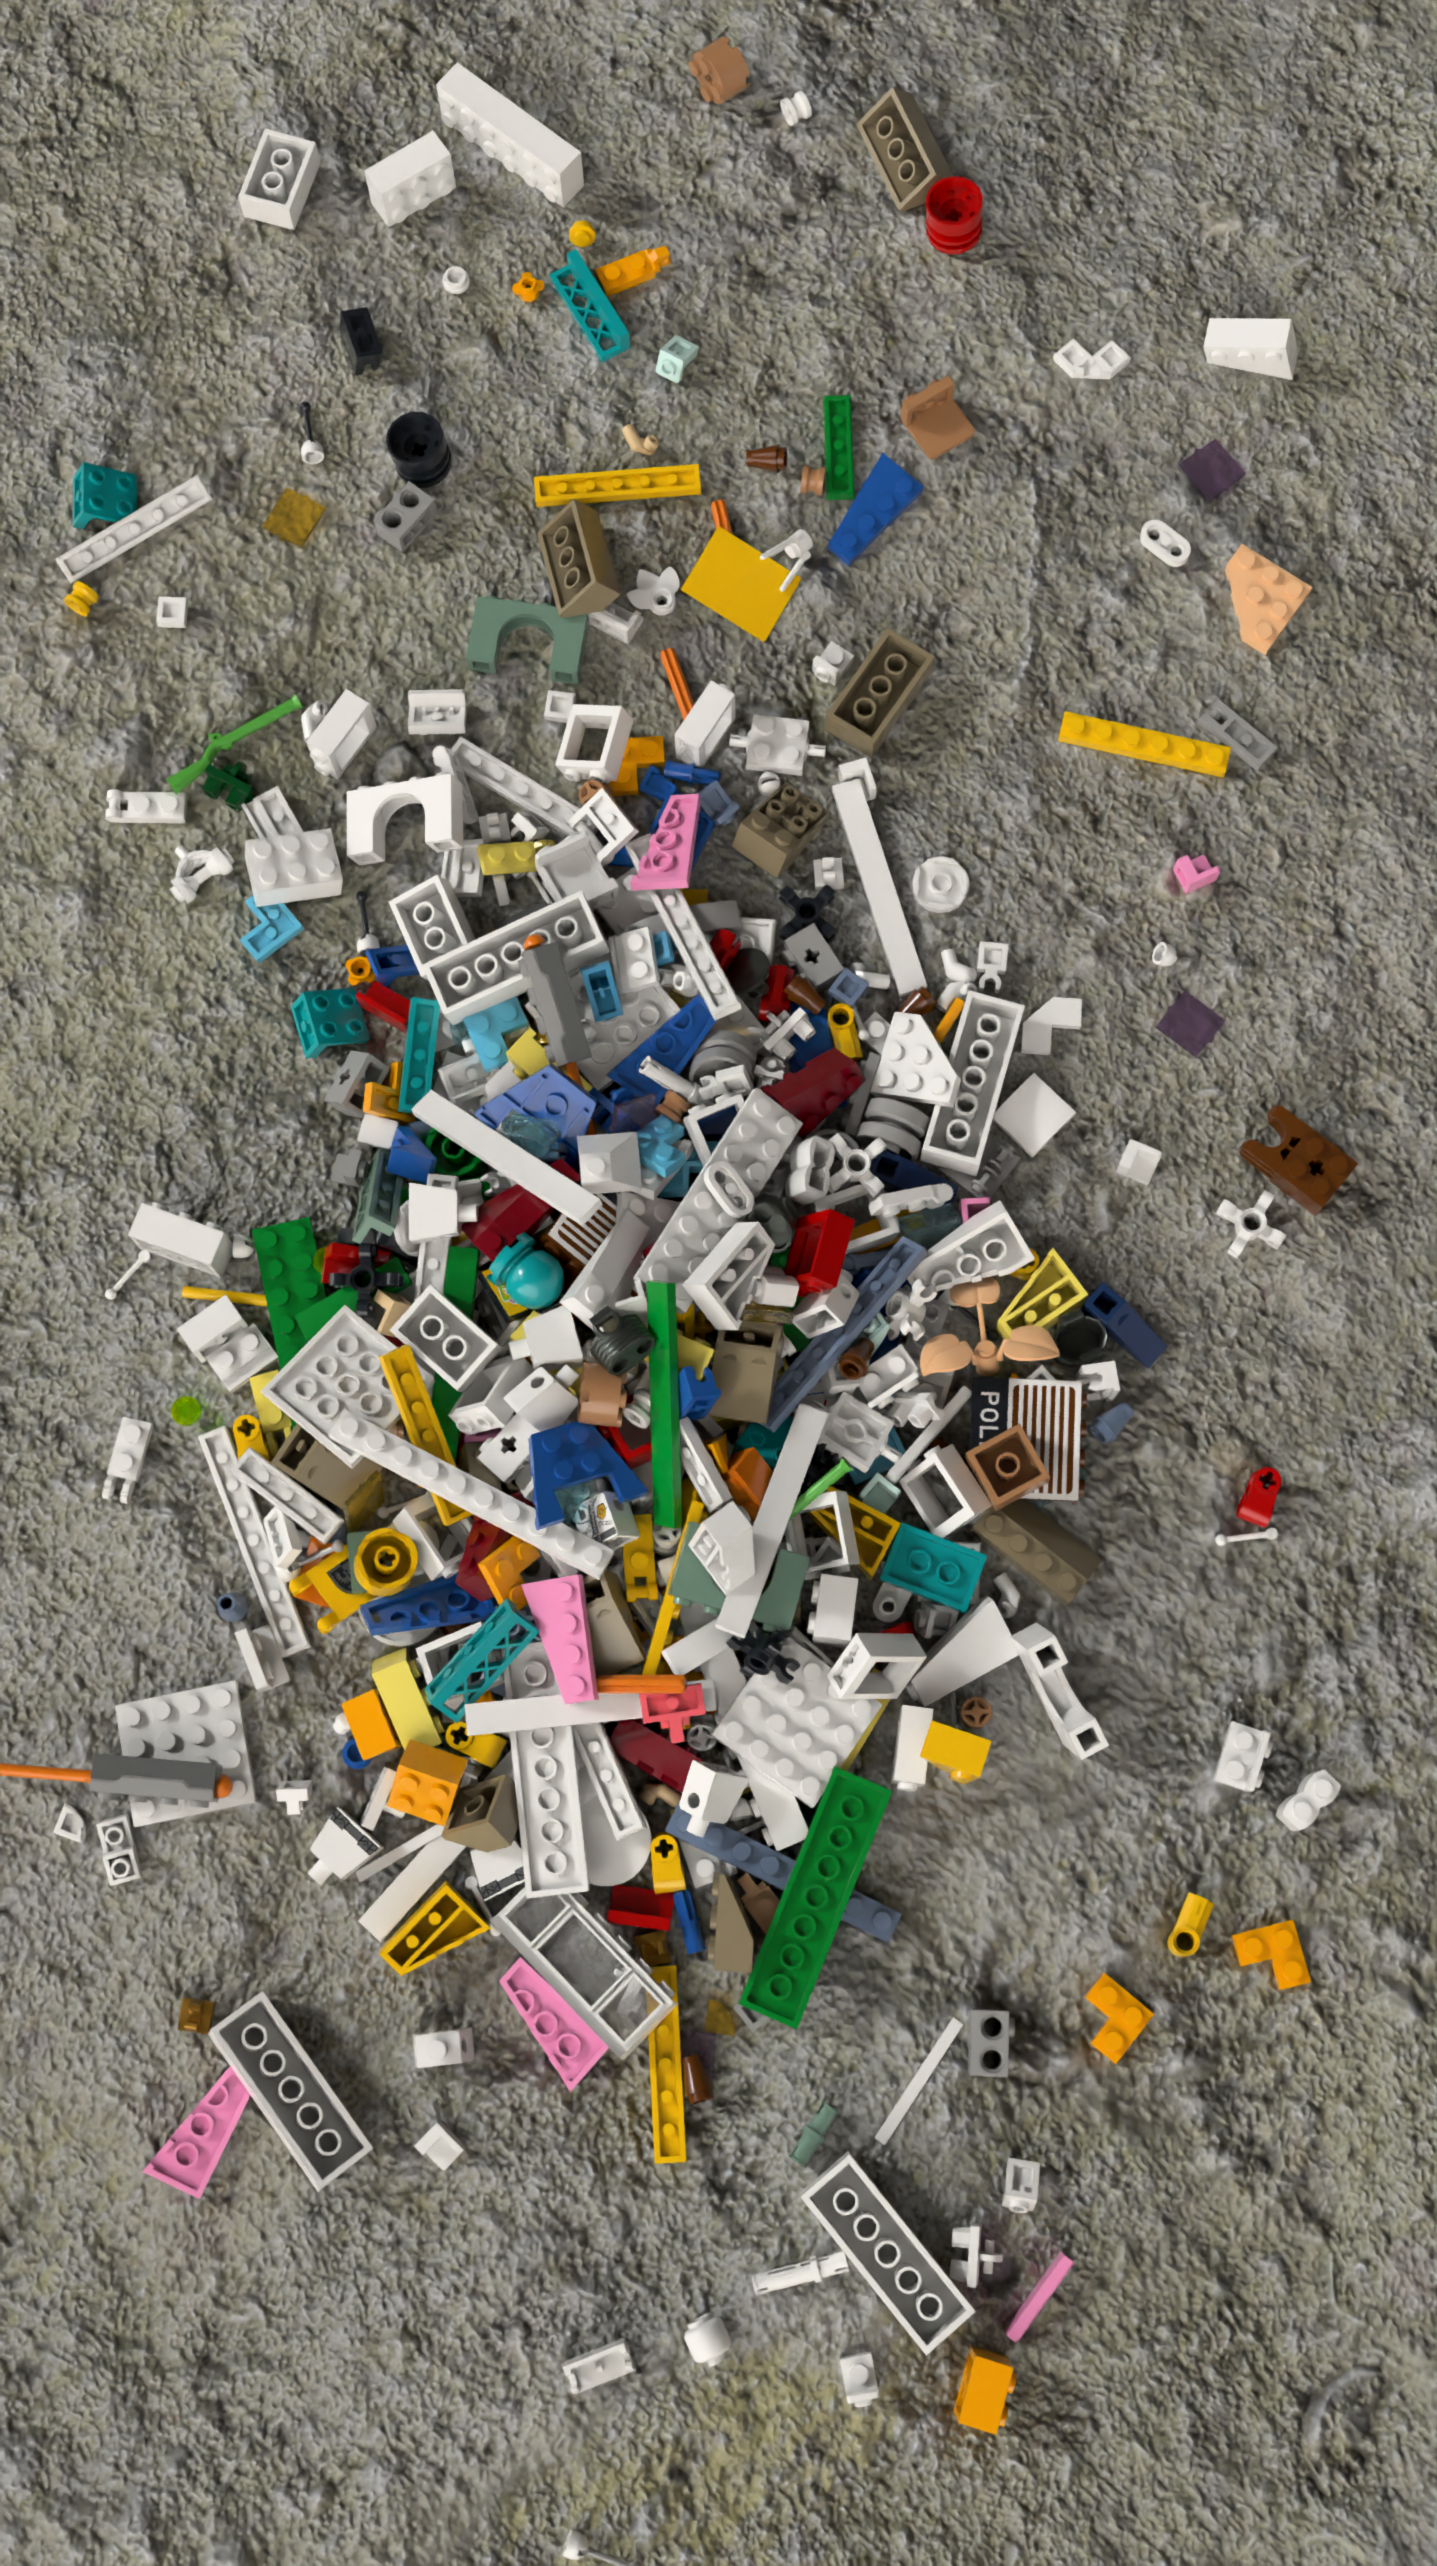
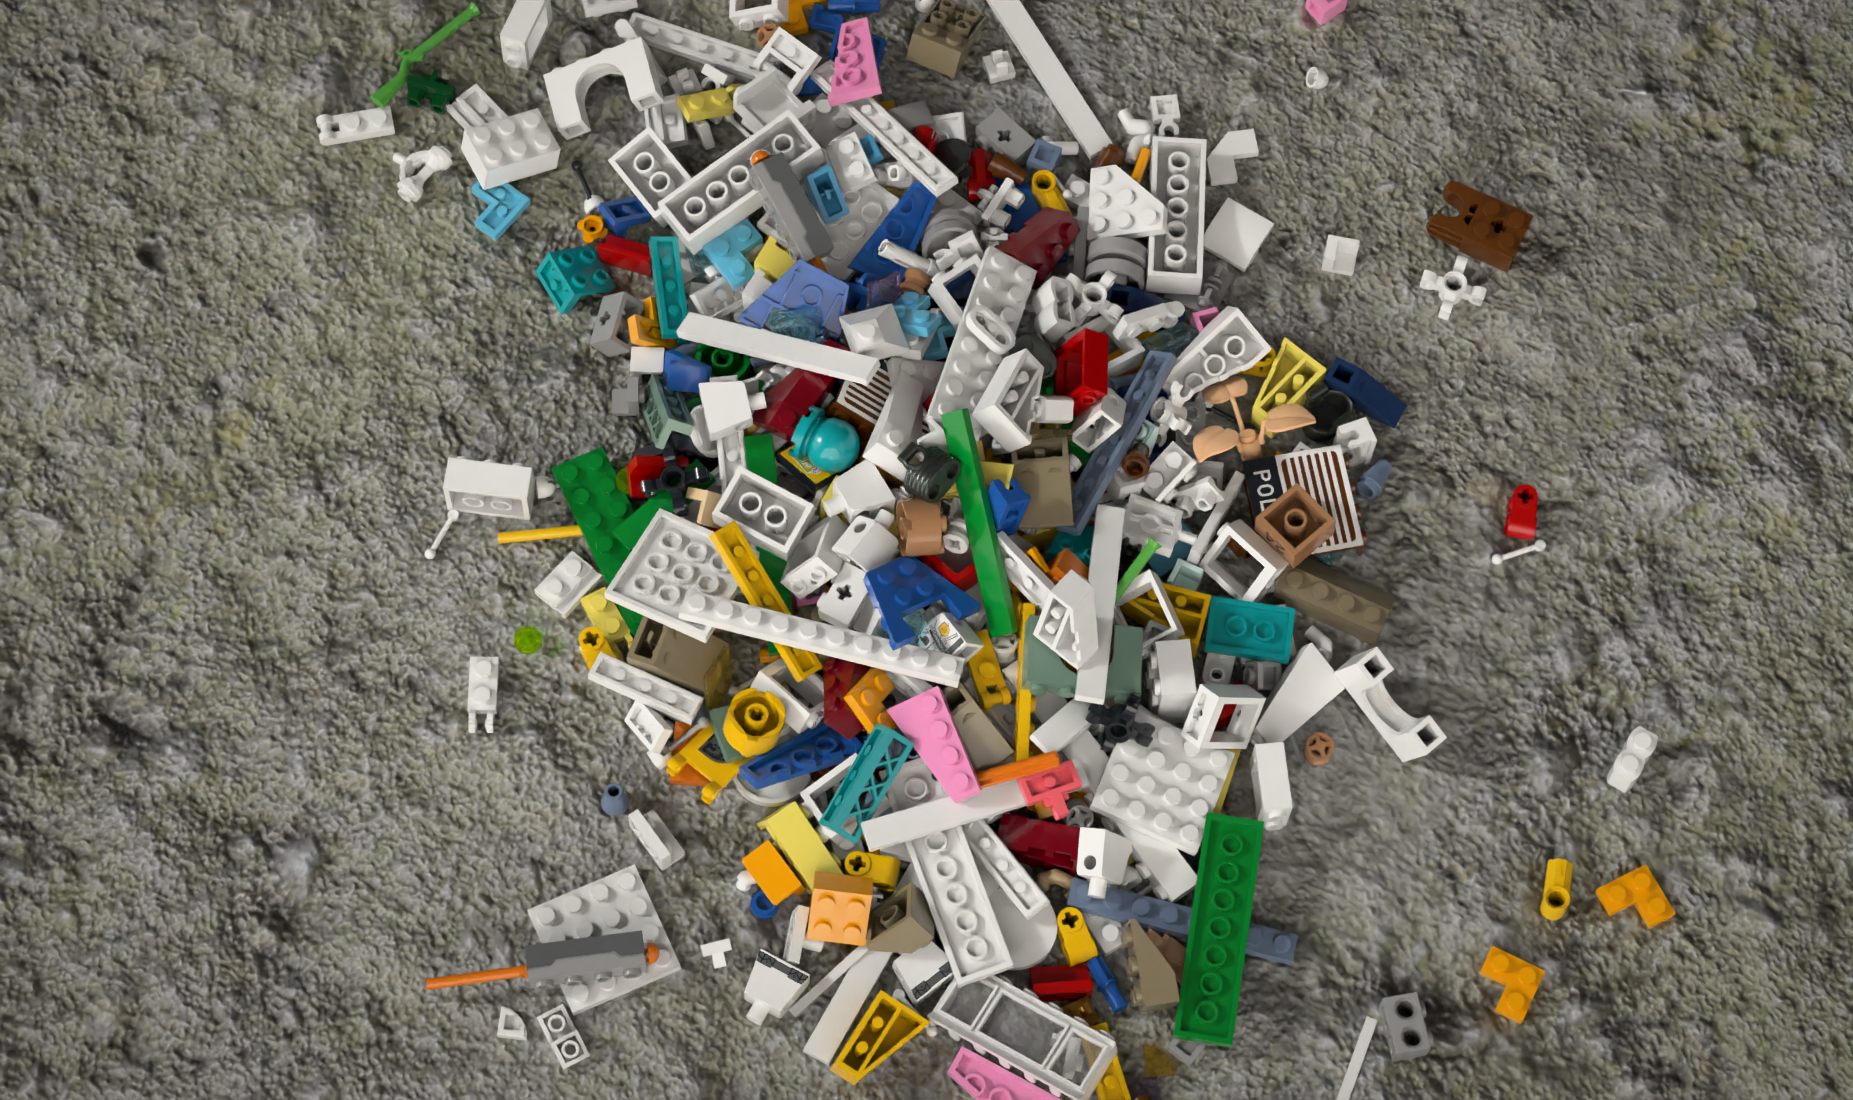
camera: 20 degrees left, 10 degrees down
white hinge [177,1295,249,1363] -> none
white tile [198,1425,312,1659] -> none
white arm [301,701,328,742] -> none
sand blue bracket [698,780,740,826] -> none
black pin [779,884,836,944] -> none
white tile [912,856,970,913] -> none
yellow wedge [920,1720,992,1785] -> none
clear purple piece [1155,991,1225,1058] -> none
white bracket [1213,1721,1273,1793] -> none

